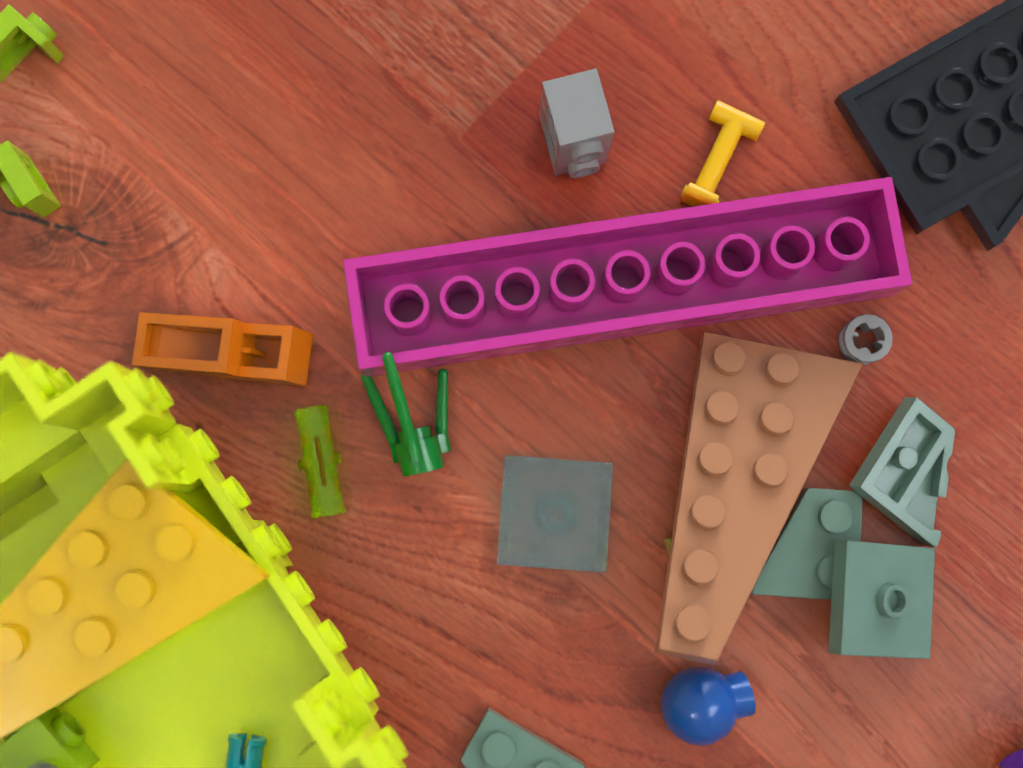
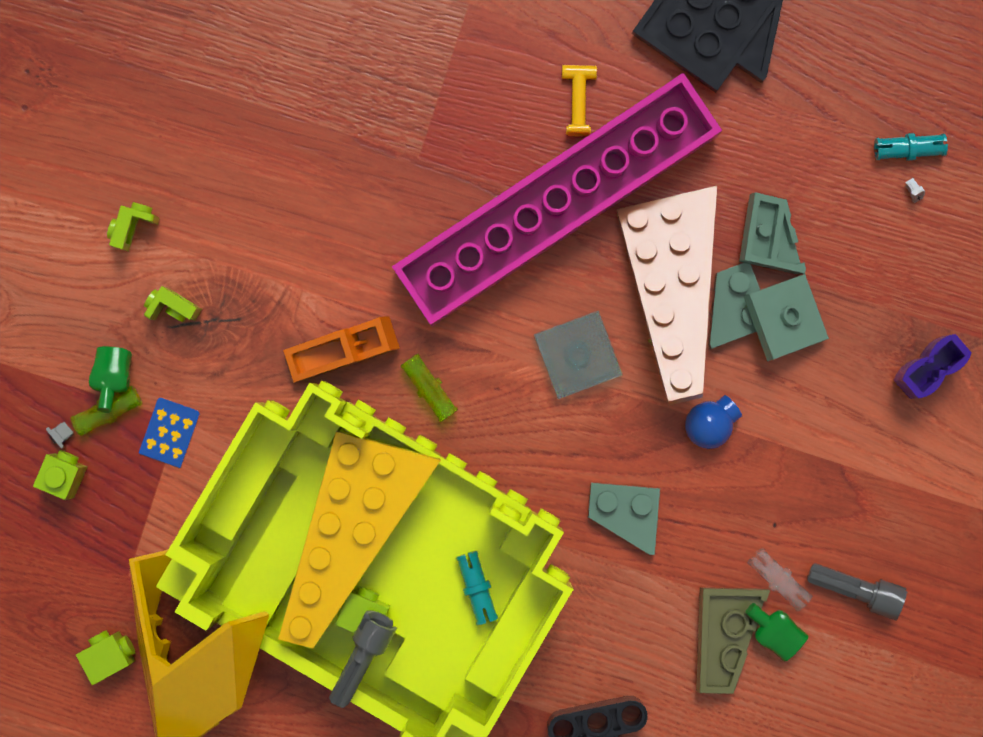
camera: 15 degrees left, 5 degrees up
green plant [361,352,452,476] -> none
light grey brick [539,68,615,178] -> none
light grey bush [838,314,893,365] -> none

